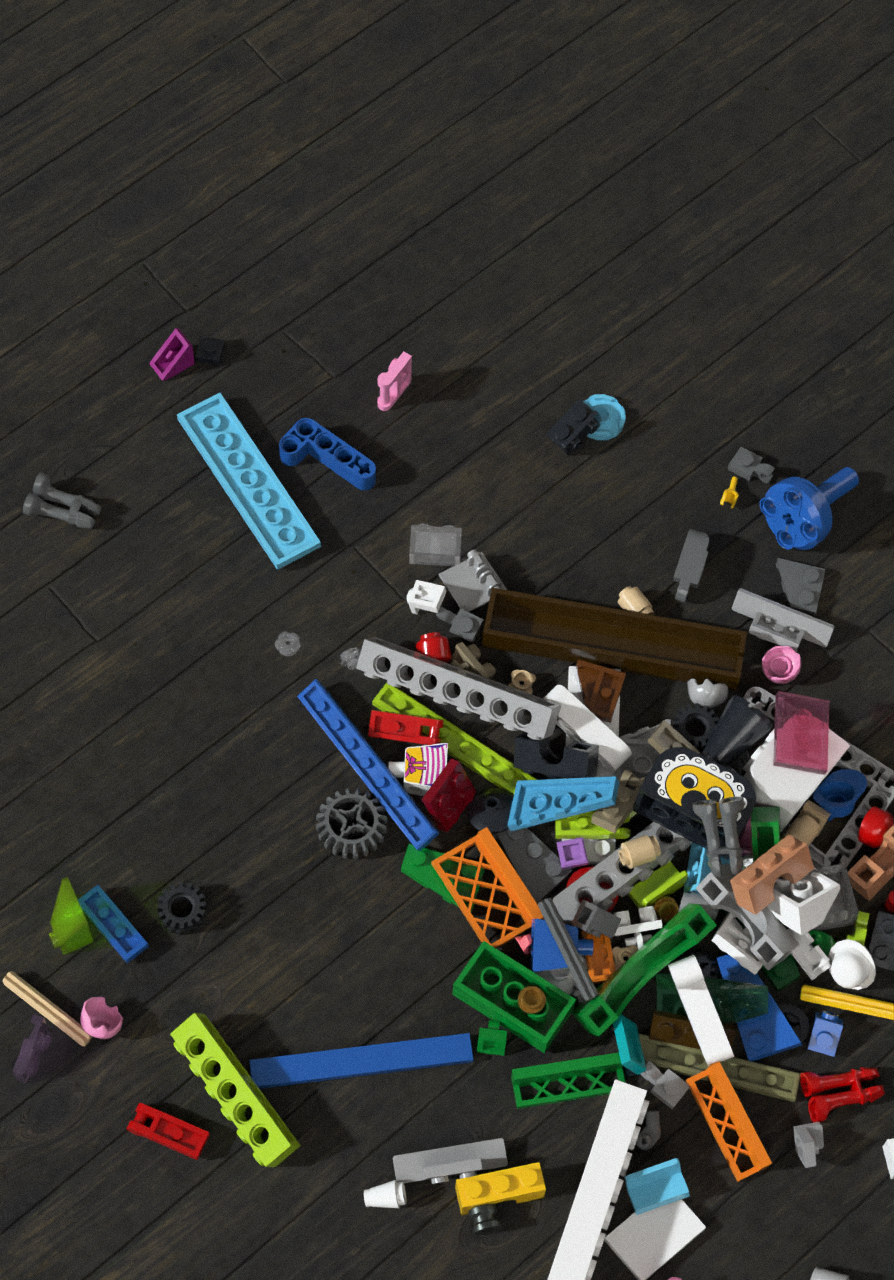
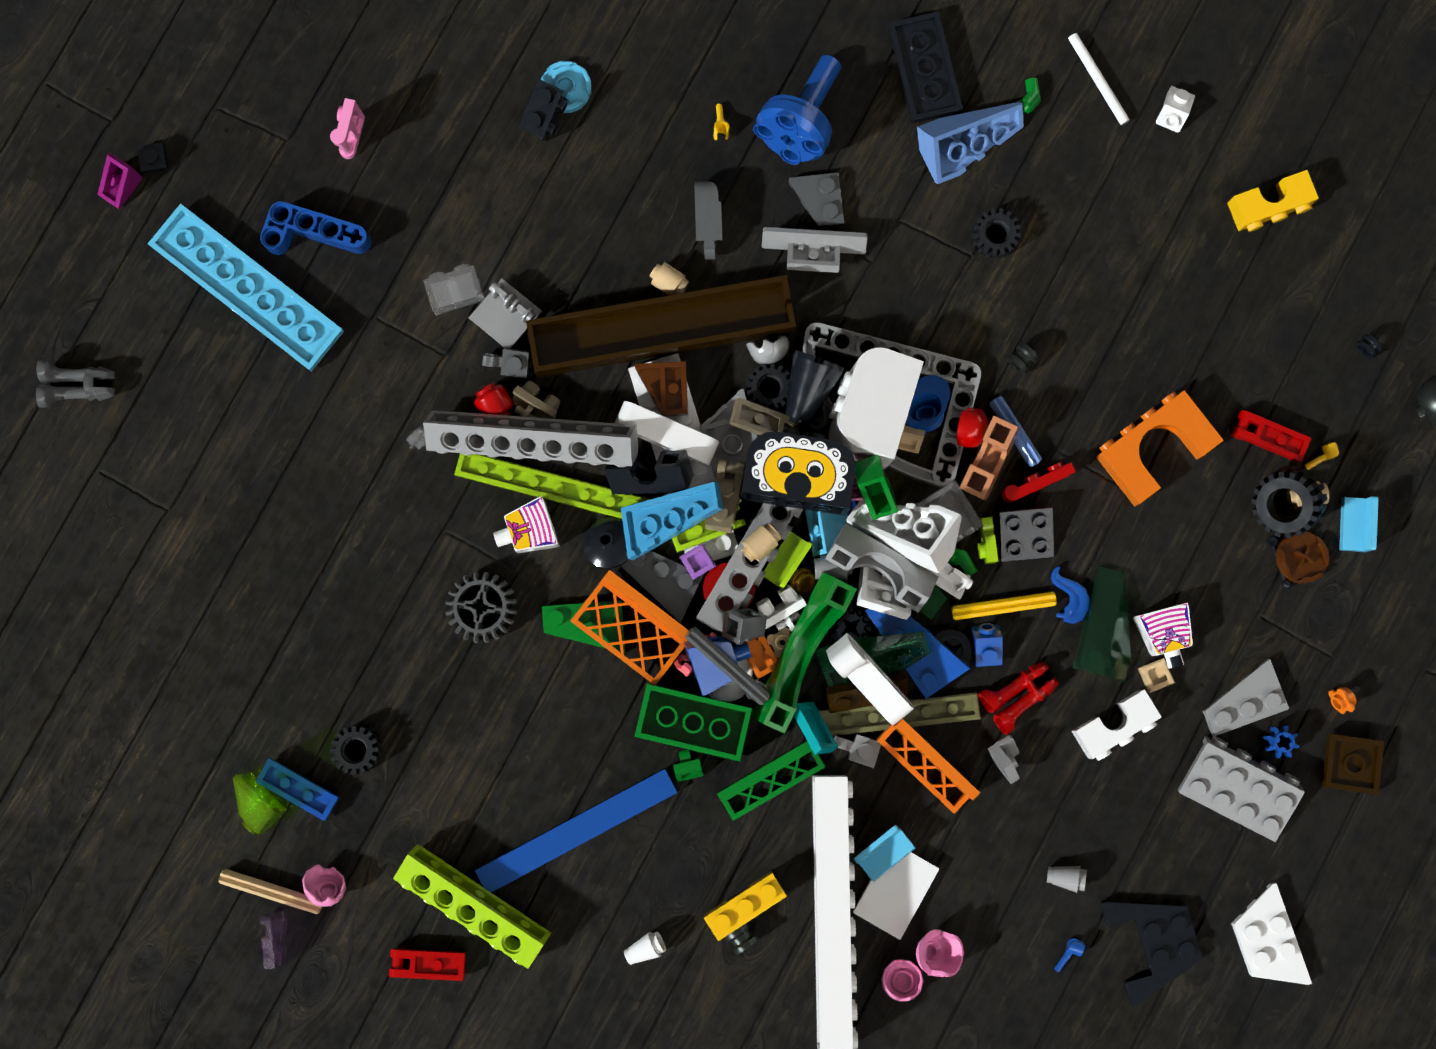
camera: 15 degrees left, 20 degrees up
clear plate [275,631,300,656] -> none
blue tile [297,679,440,851] -> none
red plate [368,710,444,745] -> none
light grey bracket [393,1138,508,1184] -> none
white bracket [407,580,447,614] -> none
dark red plate [422,759,476,833] -> none
tan plate [508,670,536,694] -> none
pearl gold plate [518,986,546,1014] -> none
dark grey arm [636,1110,661,1150] -> none
dark grey piece [692,797,744,877] -> none
dark grey plate [728,447,775,484] -> none
nougat arch [730,835,814,915] -> none
bright pink hair [762,646,801,684] -> none
clear pink tile [773,691,829,775] -> none
tan brick [781,815,819,847] -> none
white hat [828,939,876,990] -> none

